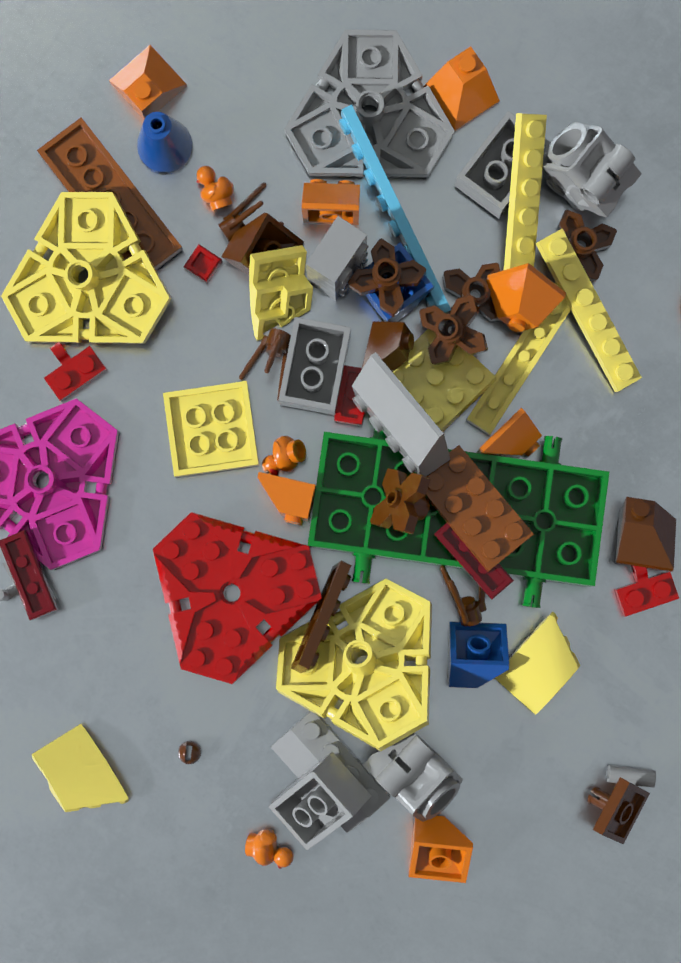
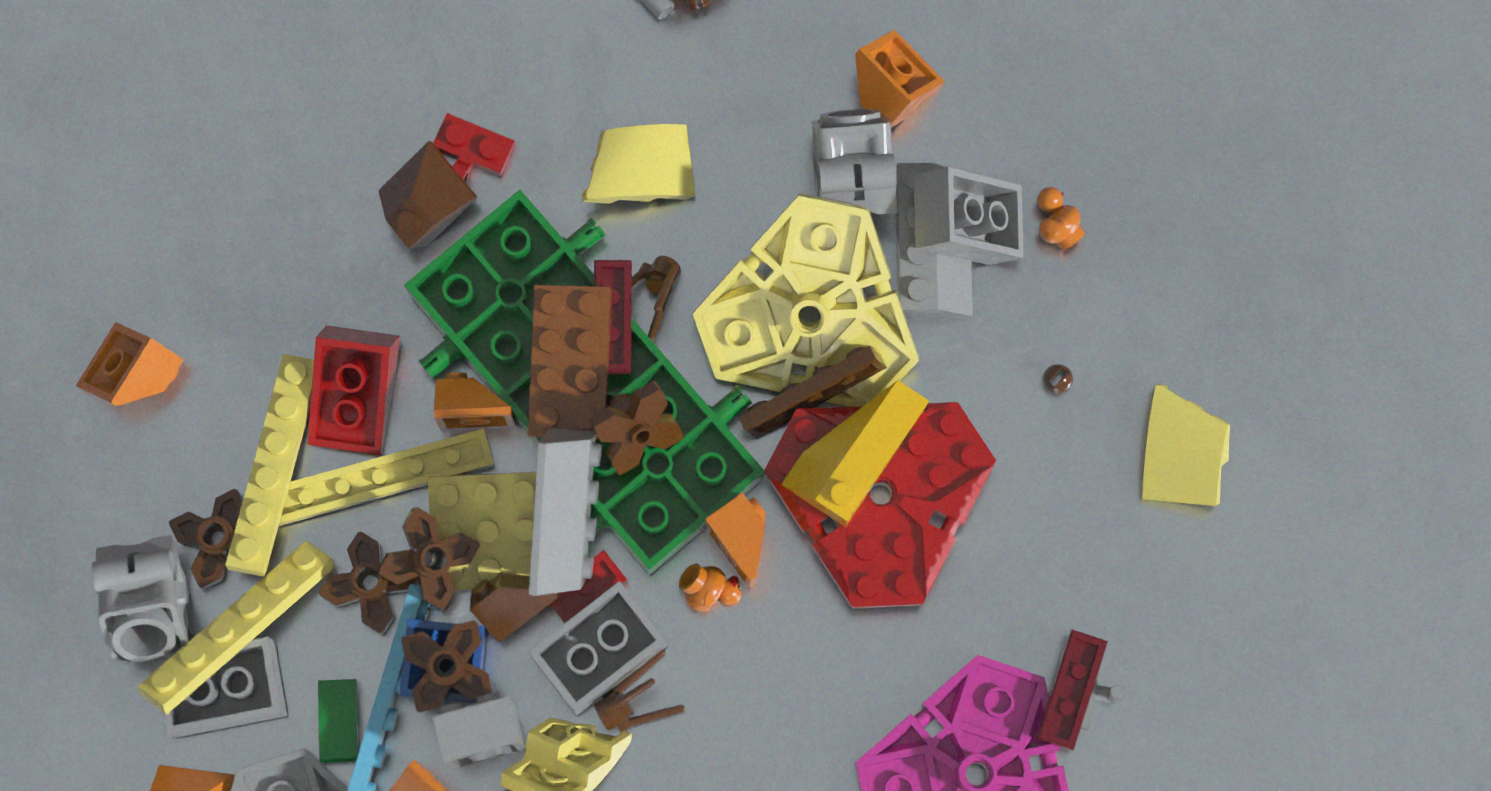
camera: 145 degrees left, 5 degrees down
light yellow plate [163,381,259,477] -> none
blue slope [448,622,509,688] -> none
orange slope [486,263,566,332] -> none
none -> red slope [307,325,400,455]
none -> green slope [318,679,358,763]
none -> yellow wedge [782,380,929,527]

